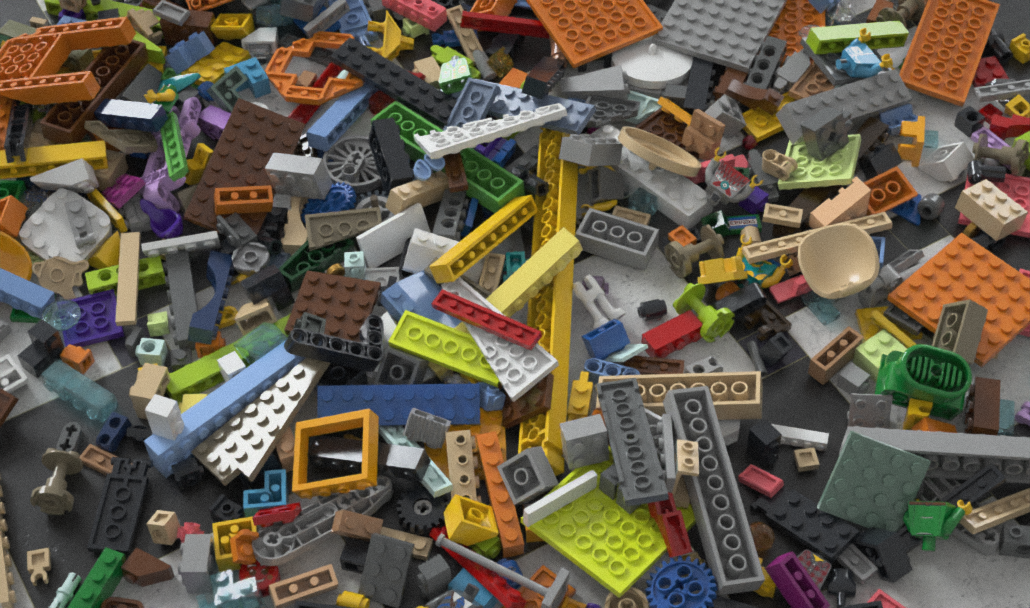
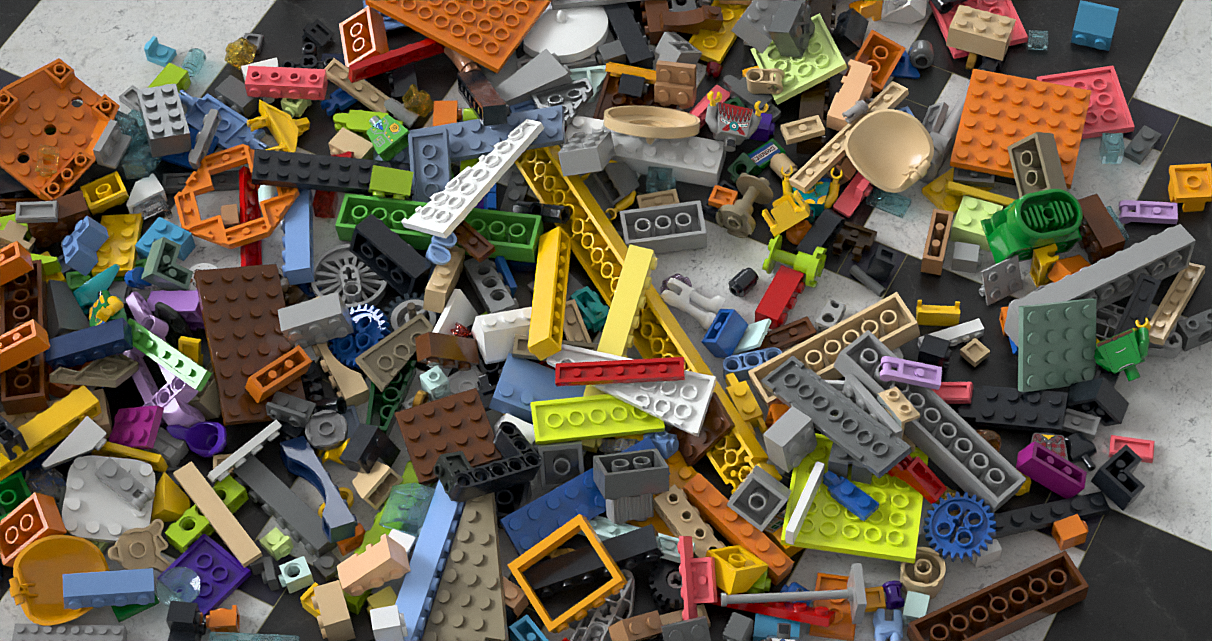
camera: 30 degrees left, 5 degrees up
none -> pearl dark grey tile [155,301,194,347]
none -> light nougat wedge [337,534,411,596]
none -> lime brick [369,165,414,200]
none -> reddish brown brick [415,332,479,371]
none -> clear red bush [450,322,471,338]
none -> dark grey brick [593,448,669,500]
none -> black brick [618,73,650,100]
none -> coral bracket [677,536,717,621]
none -> blue hinge [823,471,879,521]
none -> light grey pin [842,100,869,124]
none -> lavender plate [879,356,942,390]
none -> yellow hinge [916,300,960,326]

